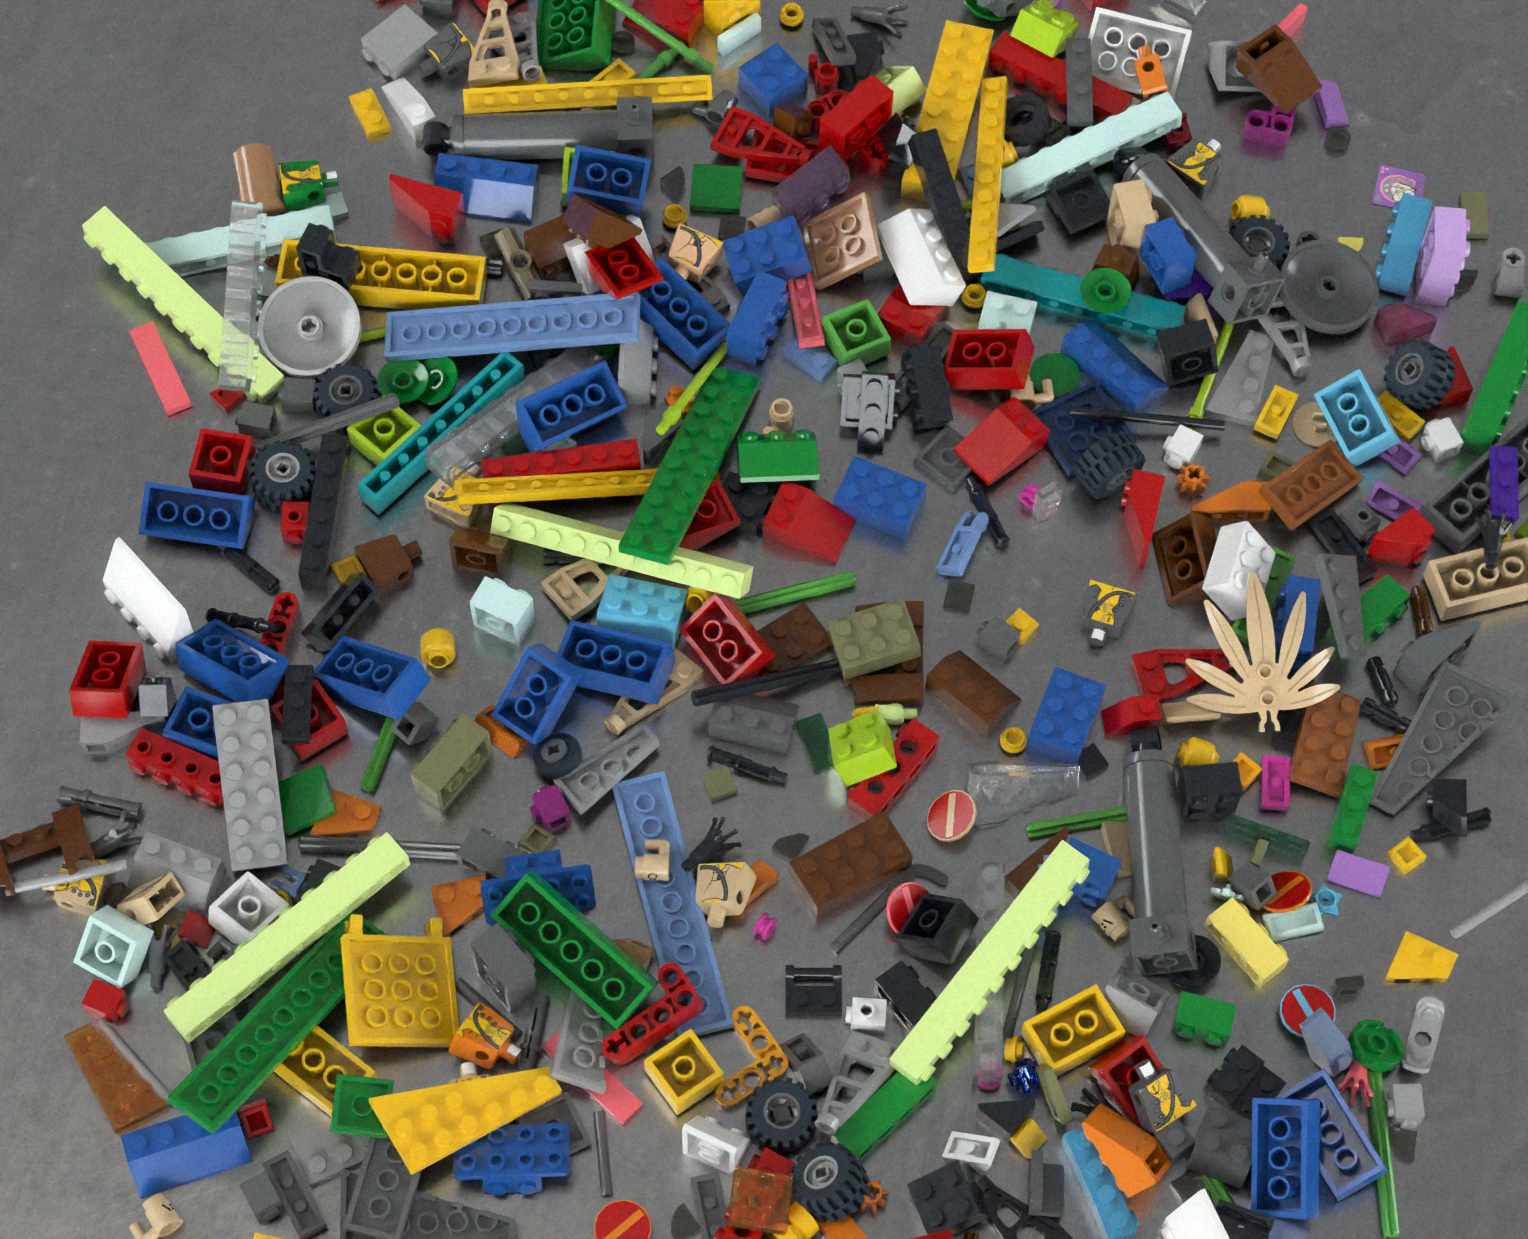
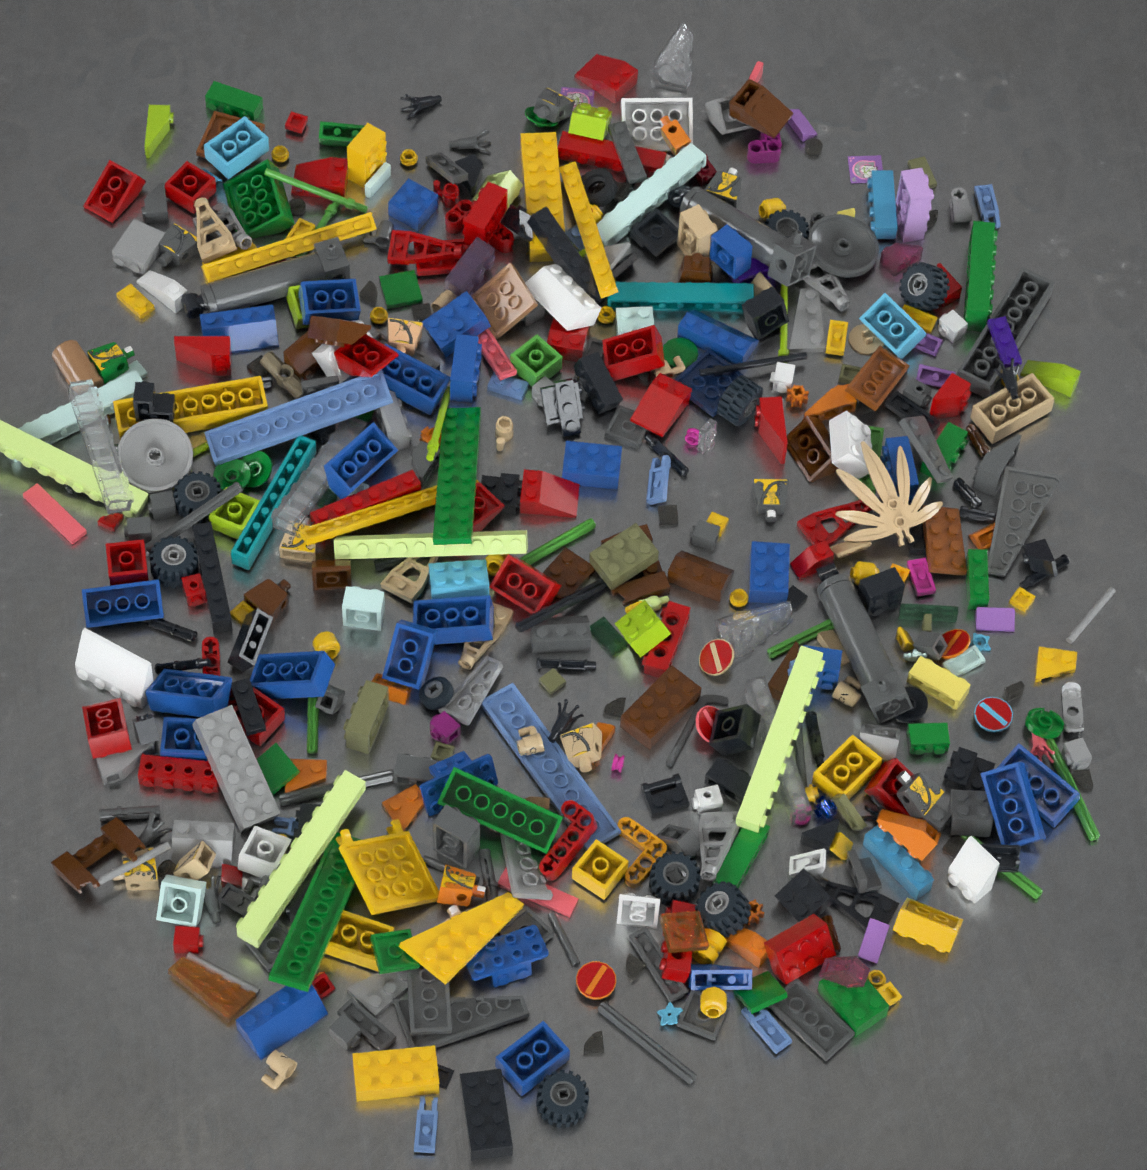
camera: 20 degrees left, 5 degrees down
green slope [737,429,819,483] -> none
reddish brown brick [773,103,813,140] -> none
green dish [1080,268,1131,313] -> none
sand blue slope [1300,1007,1354,1077] -> none

